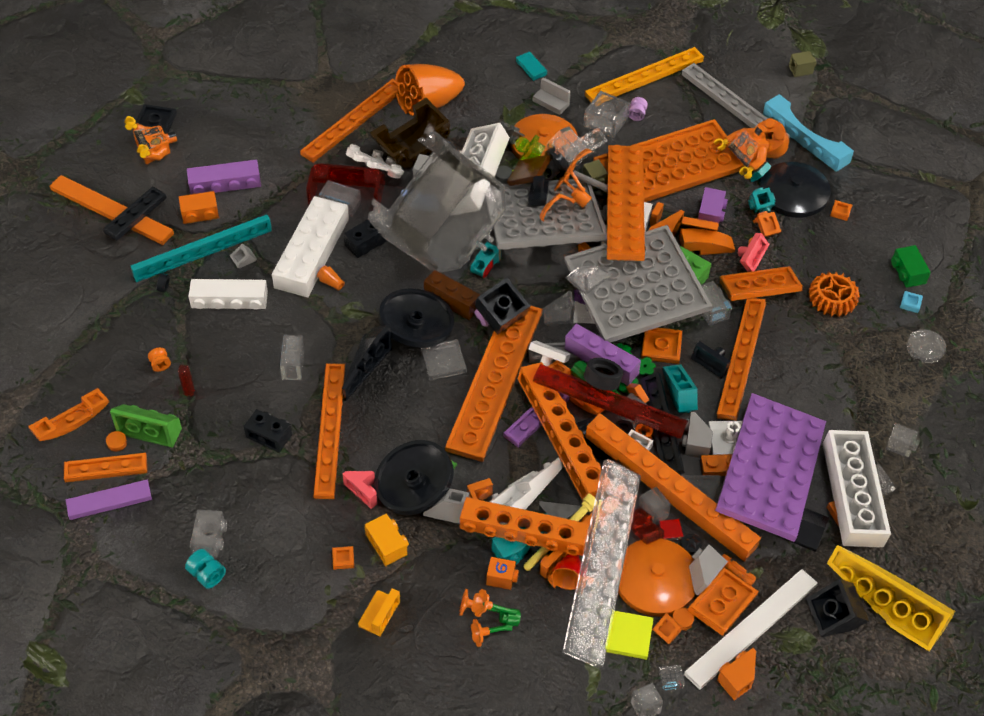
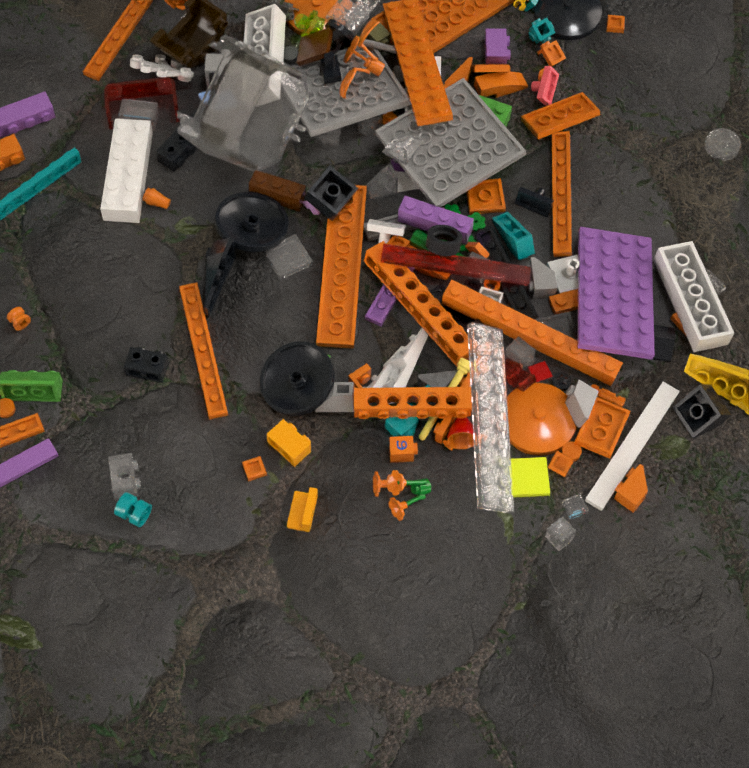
camera: 15 degrees left, 10 degrees up
clear red axle [178,365,195,396] -> none
white brick [188,279,268,309] -> none
light grey slope [230,244,257,268] -> none
clear brick [280,335,305,380] -> none
coral slope [343,471,377,509] -> none
teal leg [470,242,501,278] -> none
orange tile [650,202,664,226] -> none
clear brick [701,281,732,326] -> none
orange gear [808,271,860,317] -> none
clear brick [886,423,919,458] -> none
green brick [891,245,931,288] -> none
medium azure tile [900,291,923,313] -> none

